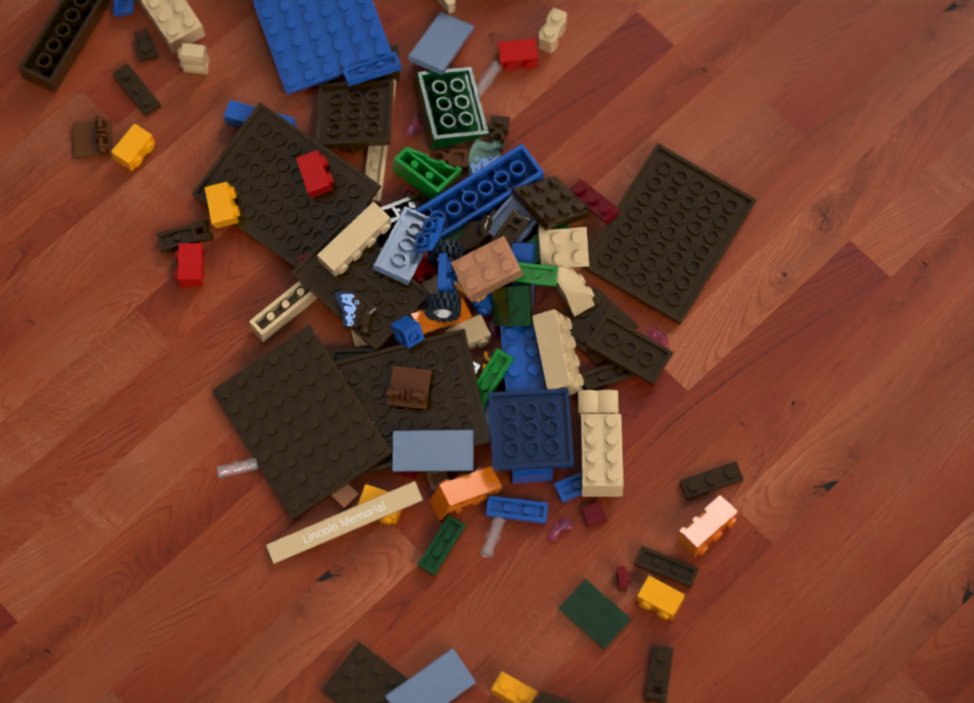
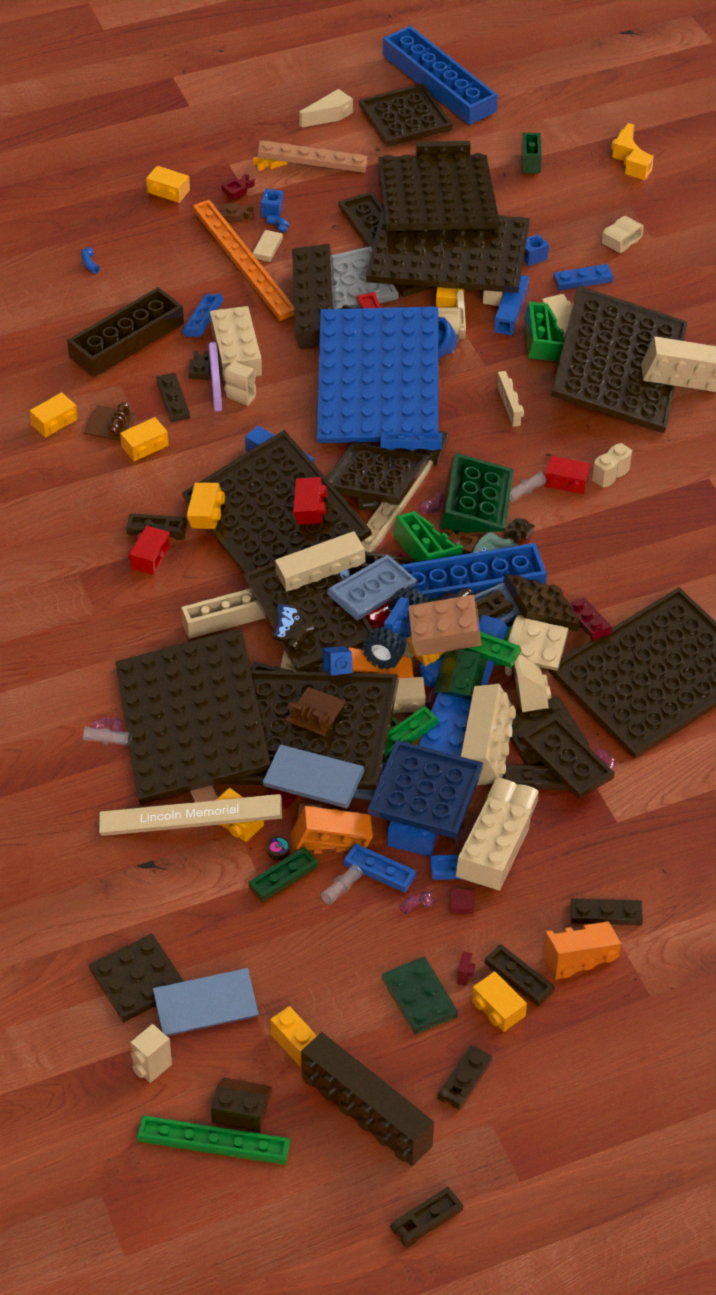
camera: 20 degrees right, 20 degrees down
sand blue tile [408,12,474,75] -> none
blue slope [414,216,444,253] -> none
none -> light orange brick [29,392,78,438]
none -> clear pink arm [90,717,123,734]
none -> lavender tile [209,342,222,412]
none -> tile [267,836,290,860]

